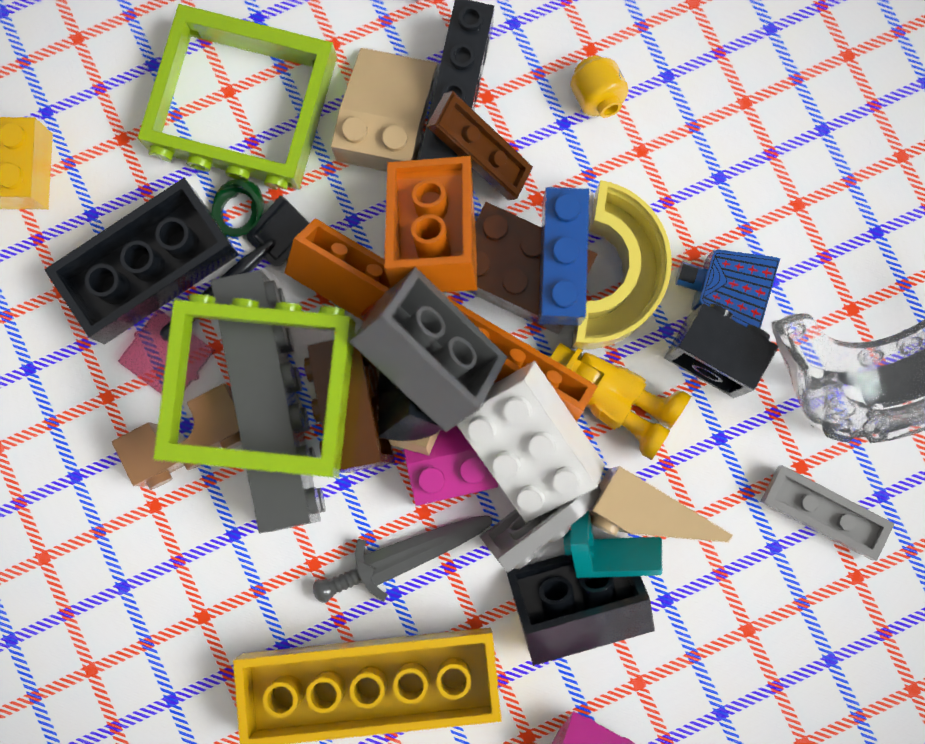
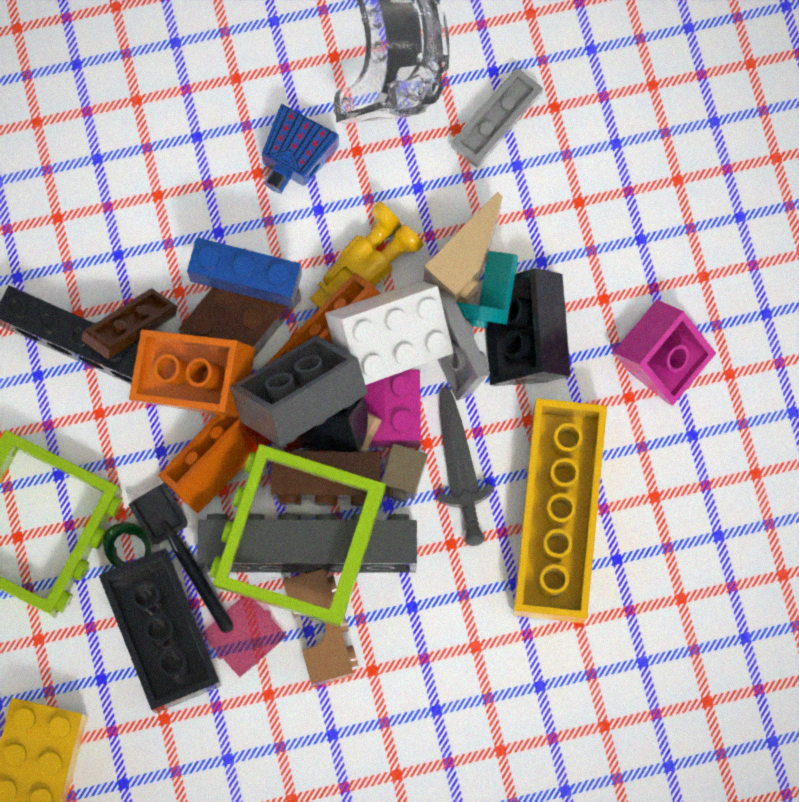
camera: 80 degrees left, 5 degrees down
tan slope [331,48,437,171] -> none
yellow head [570,55,629,118] -> none
light yellow brick [571,180,672,350] -> none
black brick [664,303,778,398] -> none
none -> dark tan brick [381,444,428,502]

